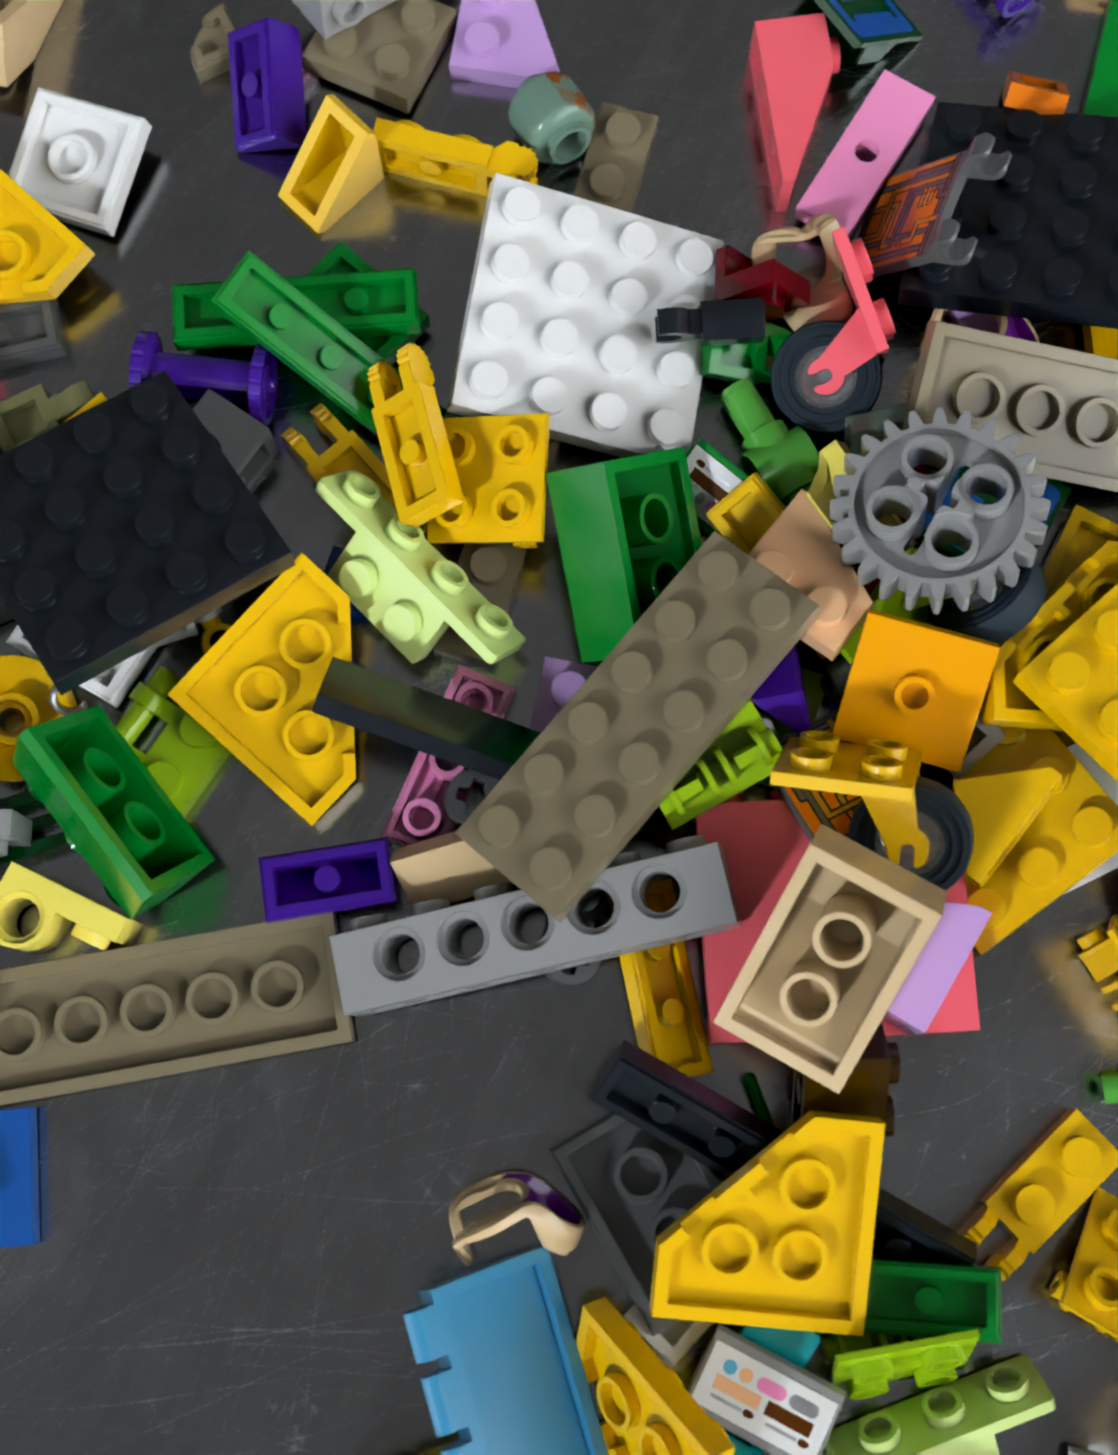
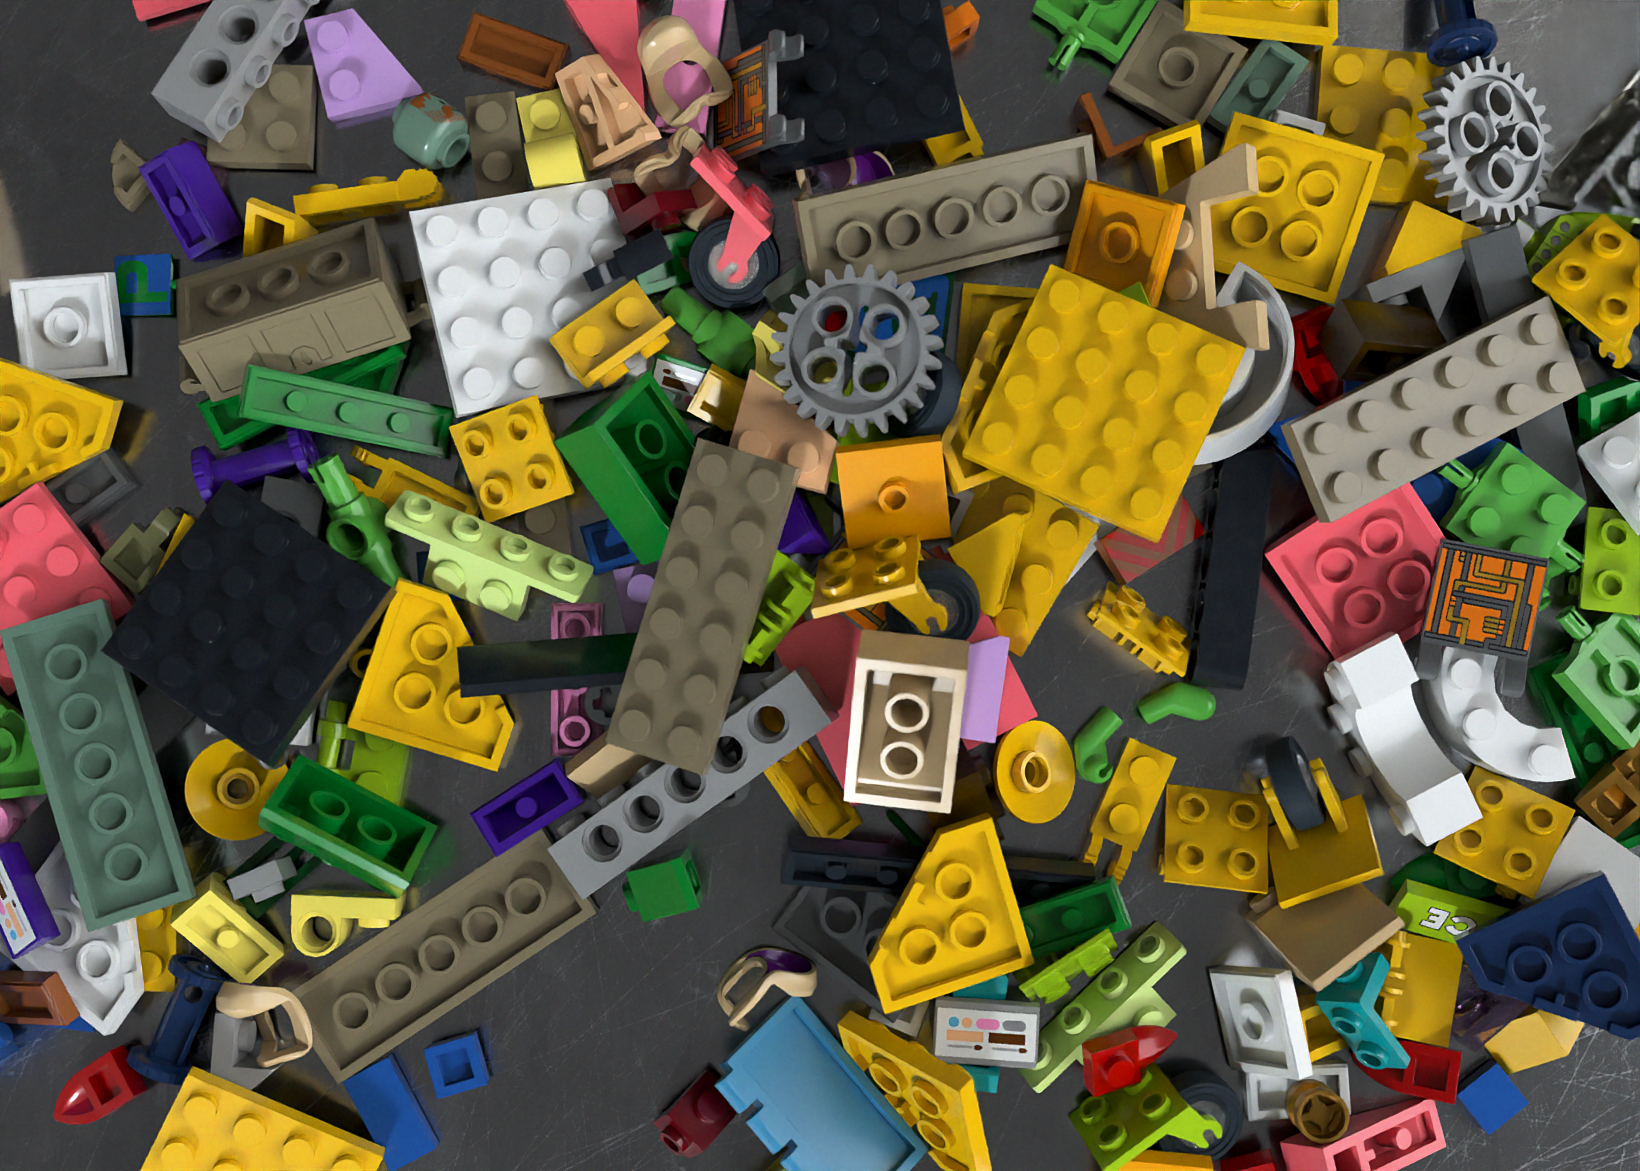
camera: 25 degrees left, 10 degrees up
yellow hinge [367,342,465,528] -> none
none -> piece [114,253,177,317]
none -> dark tan container [176,217,432,402]
none -> bright green pin [307,453,407,588]
none -> blue plate [423,1031,490,1099]
none -> dark orange tile [457,12,571,92]
none -> light yellow plate [516,88,588,190]
none -> yellow bracket [549,279,676,390]
none -> light nougat wing [555,54,661,171]
none -> blue tile [579,518,640,576]
none -> green slope [622,846,705,922]
none -> tan piece [637,15,733,128]
none -> dark red bracket [653,1069,737,1158]
none -> yellow dish [993,720,1075,824]
none -> bright green arm [1074,705,1123,784]

